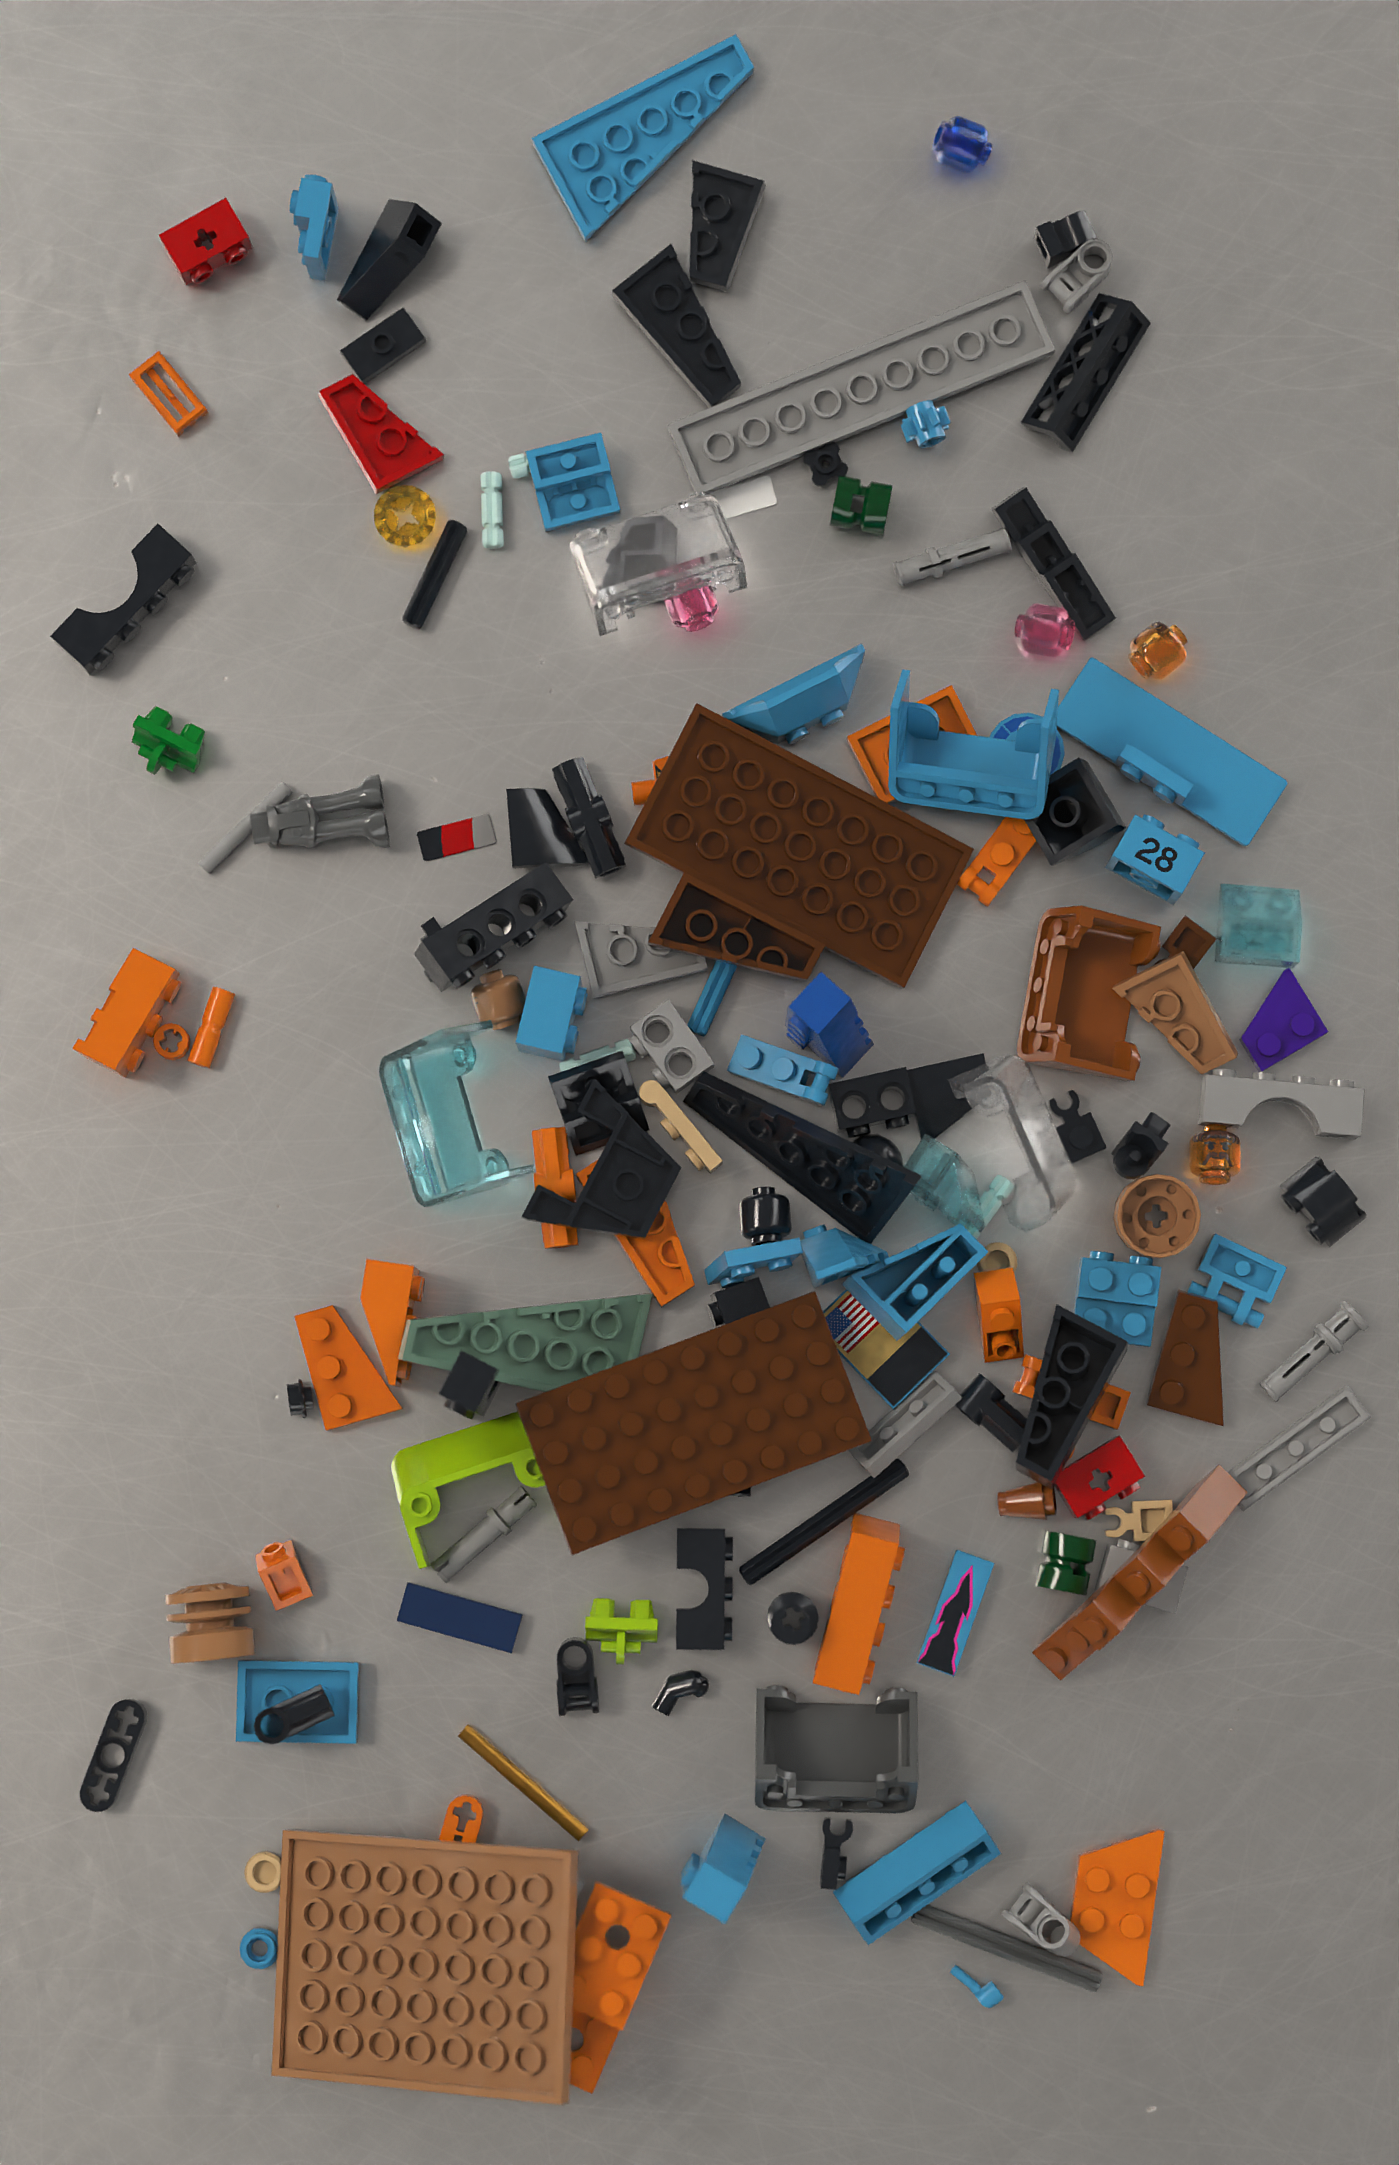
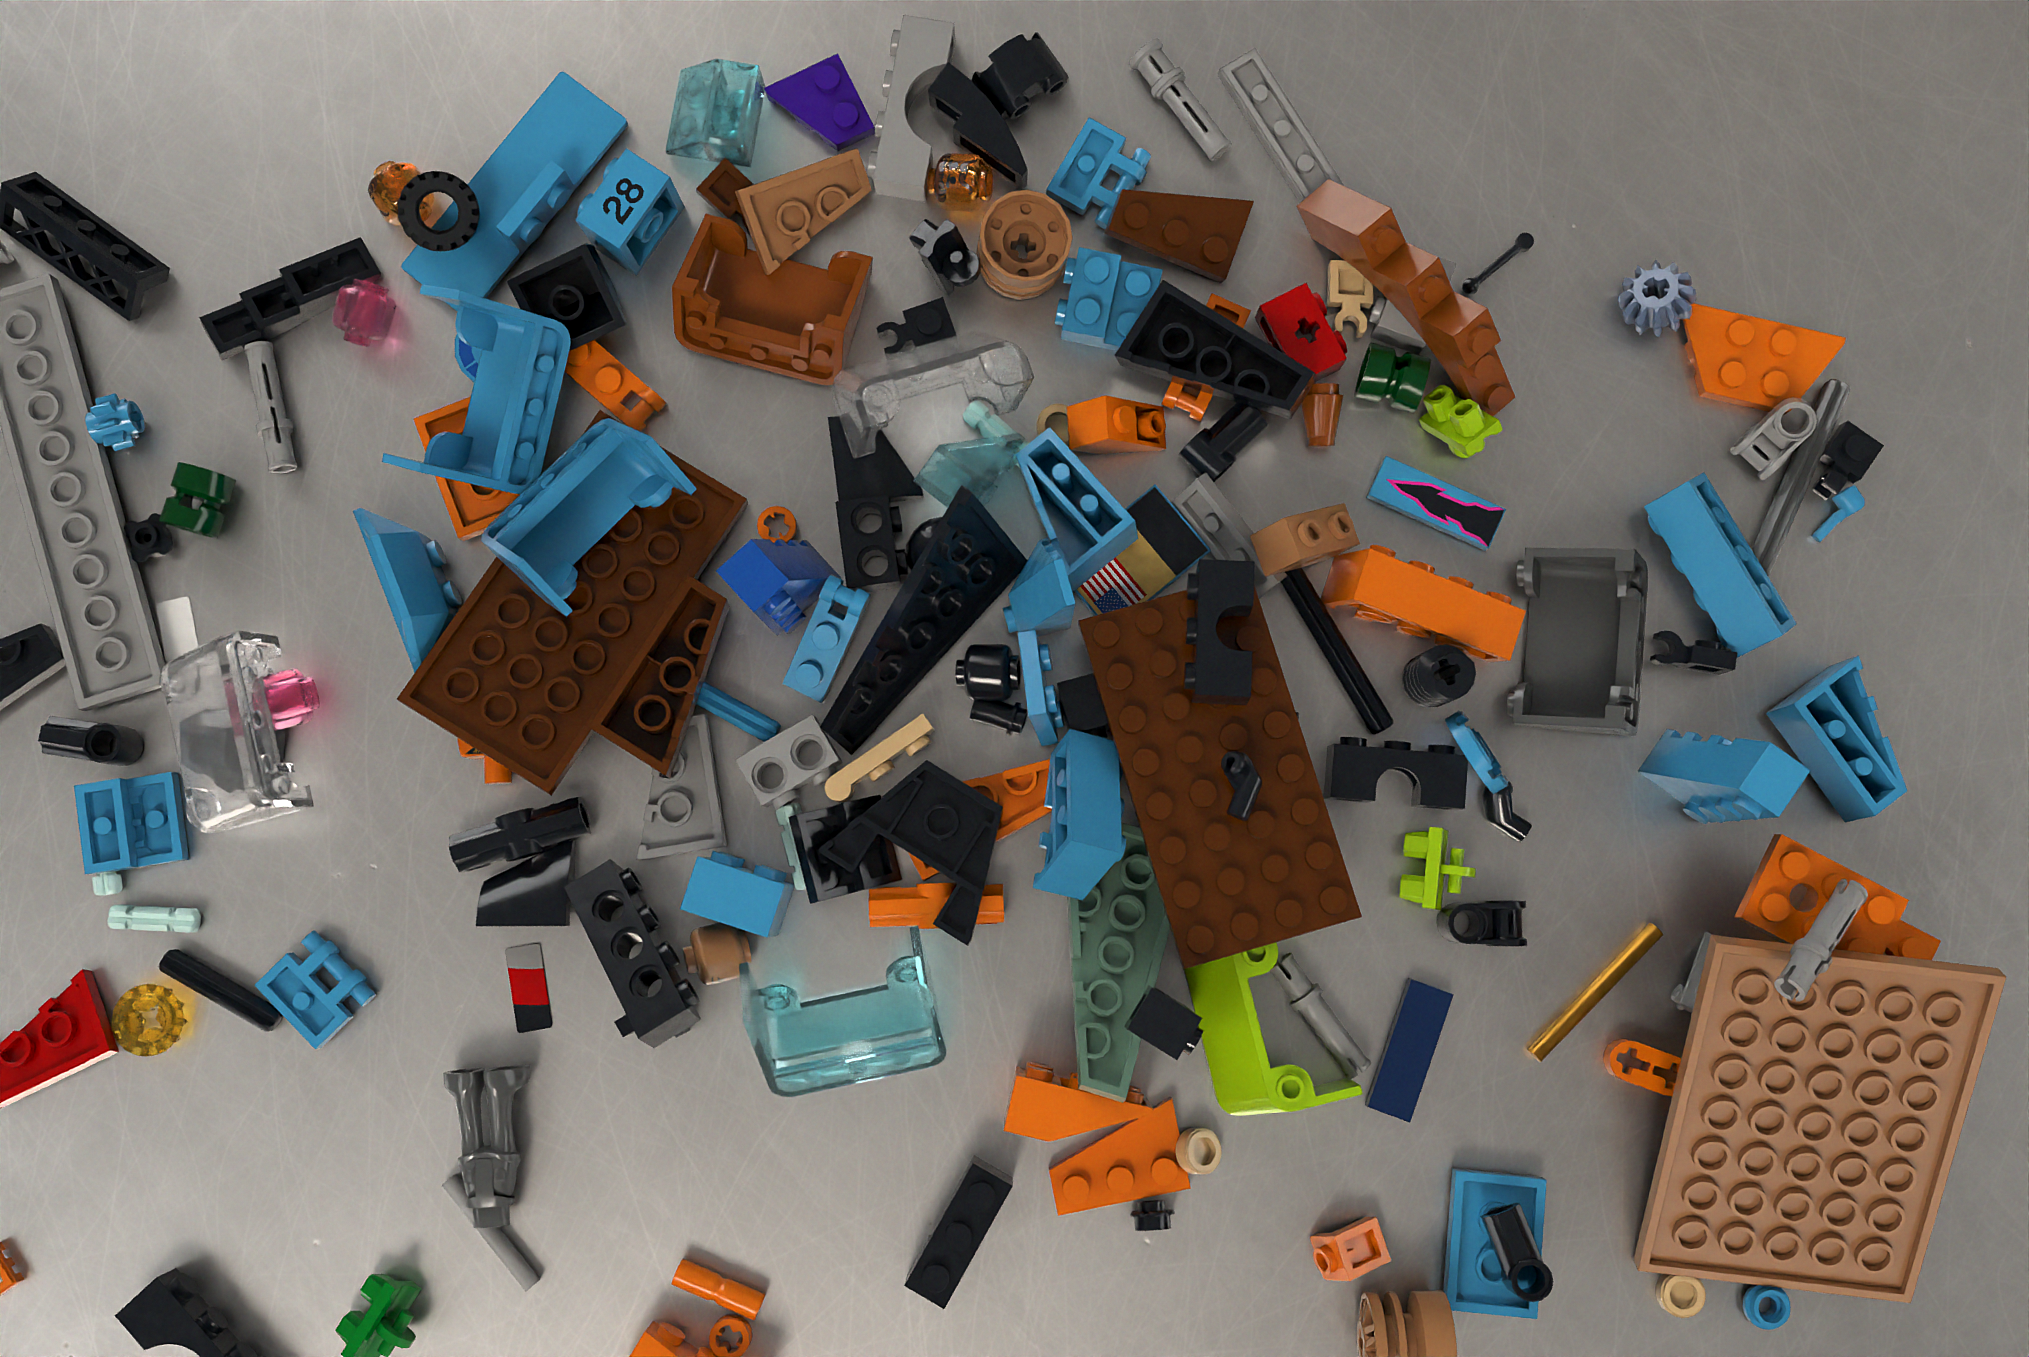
camera: 85 degrees left, 0 degrees up
none -> black piece [38,716,143,766]
none -> dark azure plate [254,931,376,1049]
none -> black tyre [397,171,480,252]
none -> dark azure windscreen [481,418,697,617]
none -> orange bush [757,506,797,544]
none -> black arch [904,1155,1013,1309]
none -> black slope [928,62,1028,190]
none -> black pin [970,701,1028,736]
none -> dark azure wedge [1033,729,1126,900]
none -> tan tile [1176,1128,1222,1174]
none -> black arch [1184,559,1255,705]
none -> black arm [1221,751,1262,821]
none -> medium nougat brick [1250,503,1360,577]
none -> lime hips [1418,384,1503,458]
none -> dark azure tile [1445,710,1508,794]
none -> black hinge [1462,233,1534,295]
none -> sand blue gear [1618,259,1696,338]
none -> dark azure wedge [1766,655,1907,822]
none -> light grey pin [1774,879,1868,1002]
none -> black plate [1812,421,1884,500]

